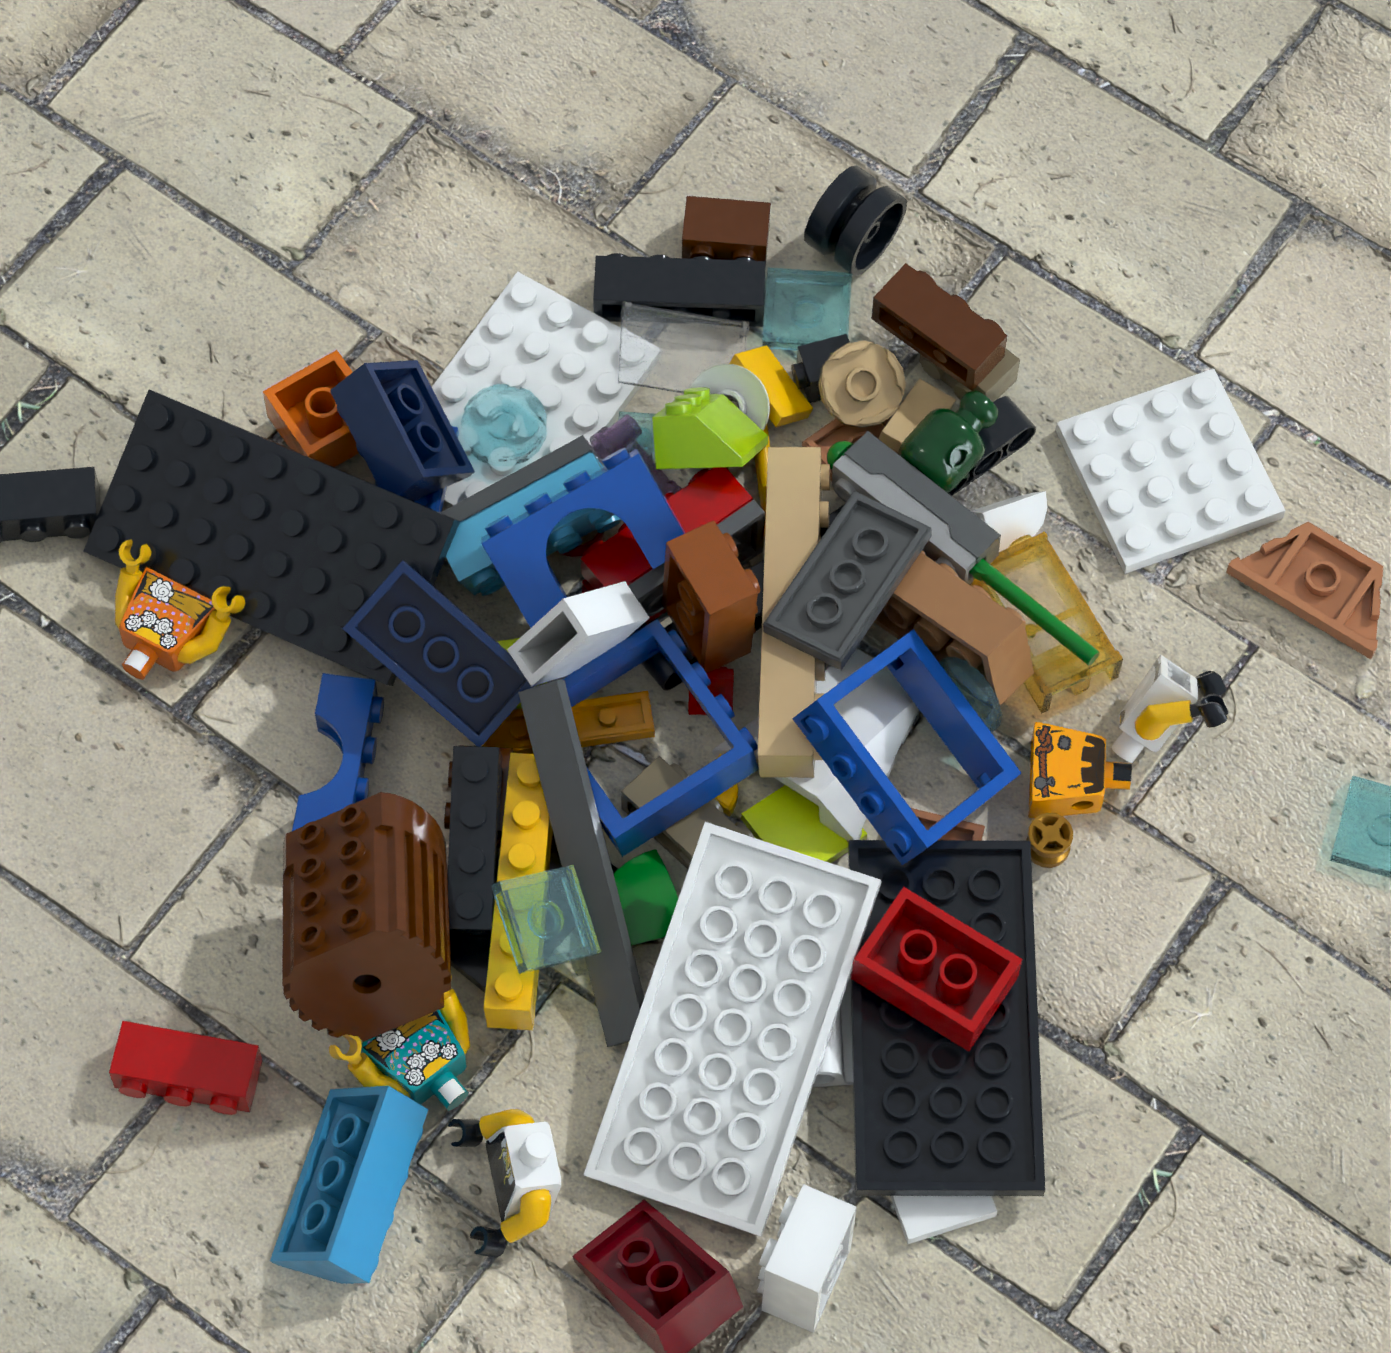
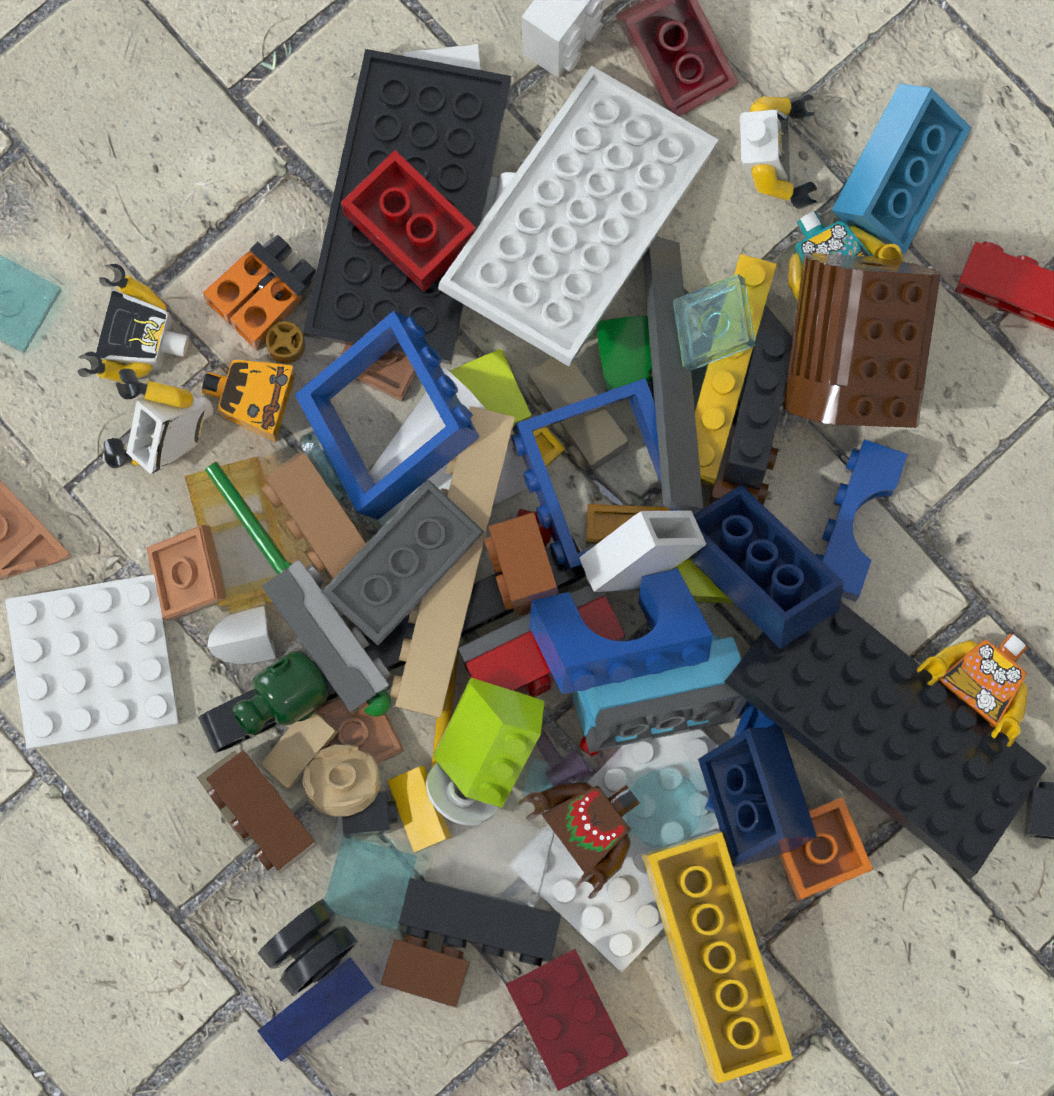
camera: 165 degrees left, 15 degrees up
none -> torso [77,264,189,383]
none -> nougat tile [146,525,226,621]
none -> orange hips [203,235,316,351]
none -> clear blue brick [257,957,377,1062]
none -> dark red brick [505,949,629,1091]
none -> reddish brown torso [519,782,640,899]
none -> yellow brick [641,831,793,1084]

